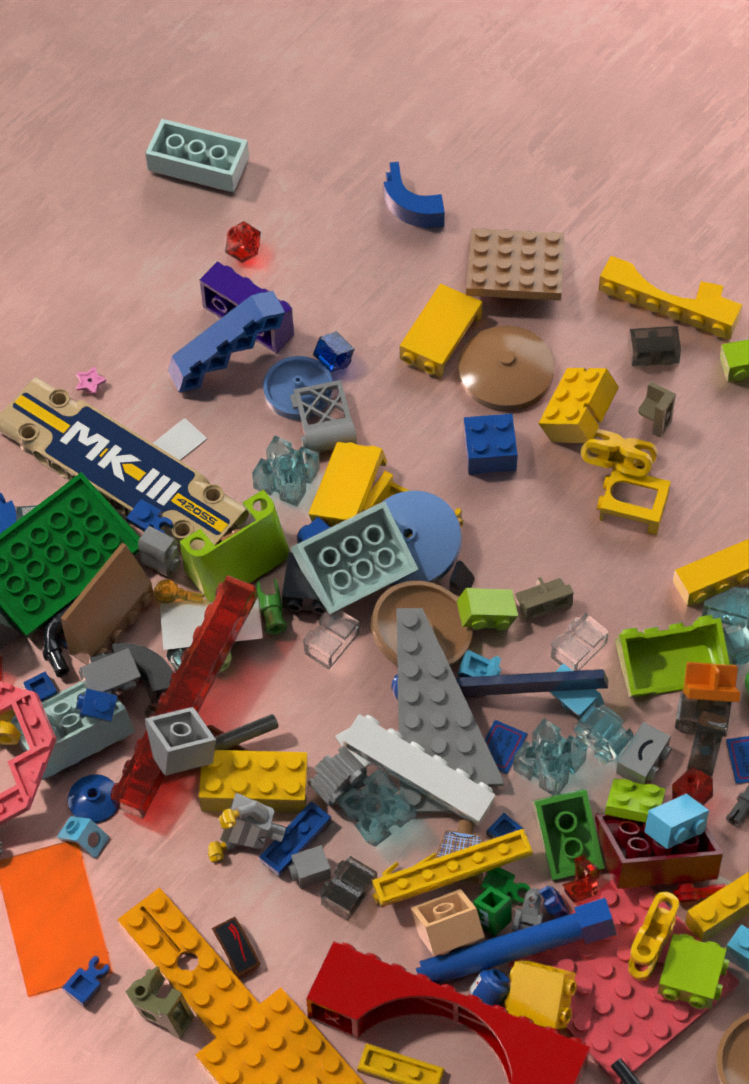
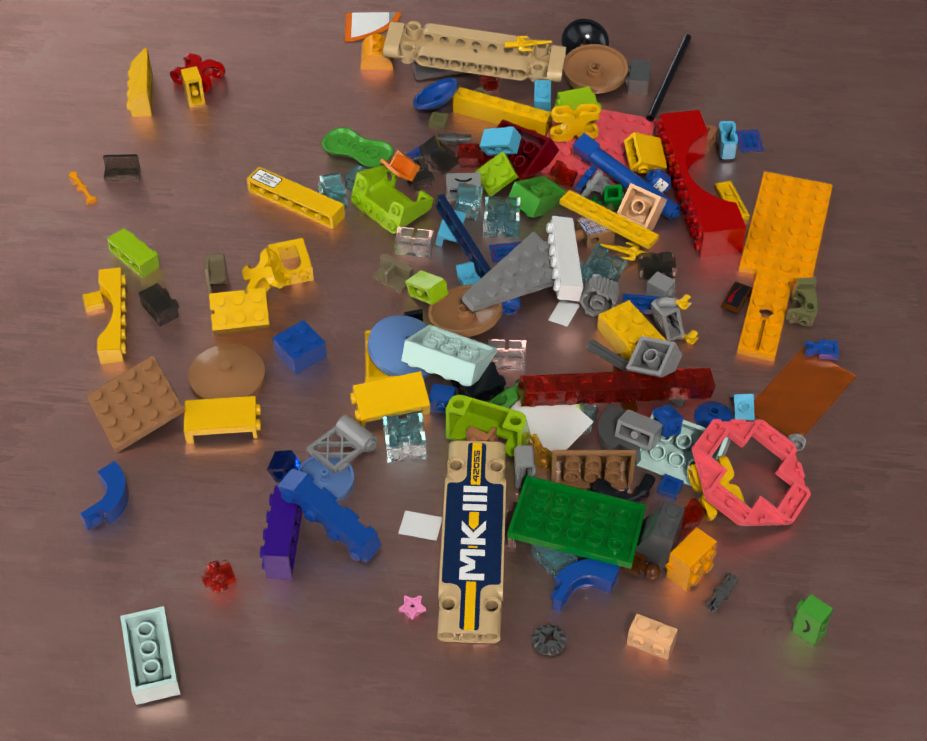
camera: 125 degrees left, 10 degrees down
blue plate [127,499,174,533] -> none

